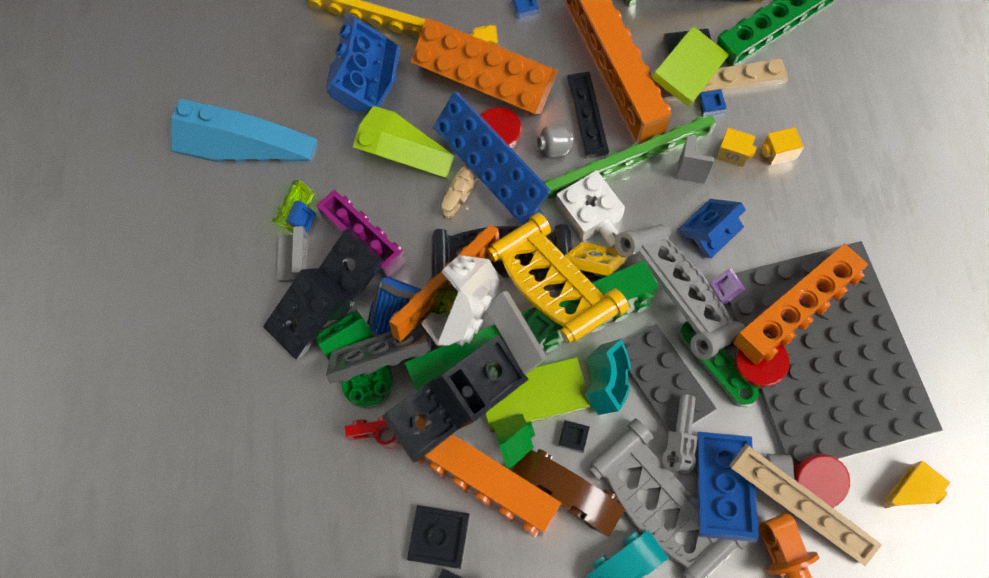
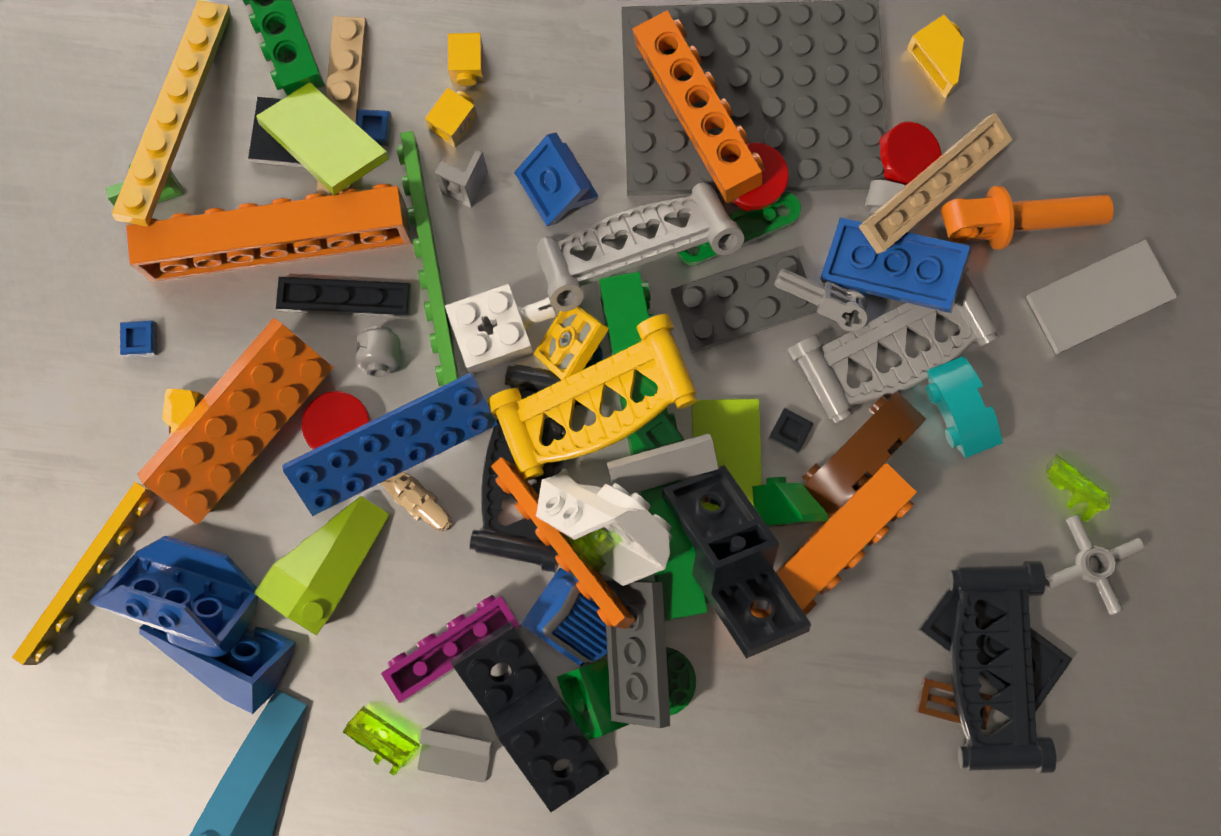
camera: 80 degrees left, 10 degrees up
blue tile [285,201,317,233] -> none
red plate [345,416,399,449] -> none
black tile [407,505,470,569] -> none
teal brick [585,339,631,415] -> none
medium lavender tile [710,268,746,304] -> none
none -> blue wedge [139,624,296,714]

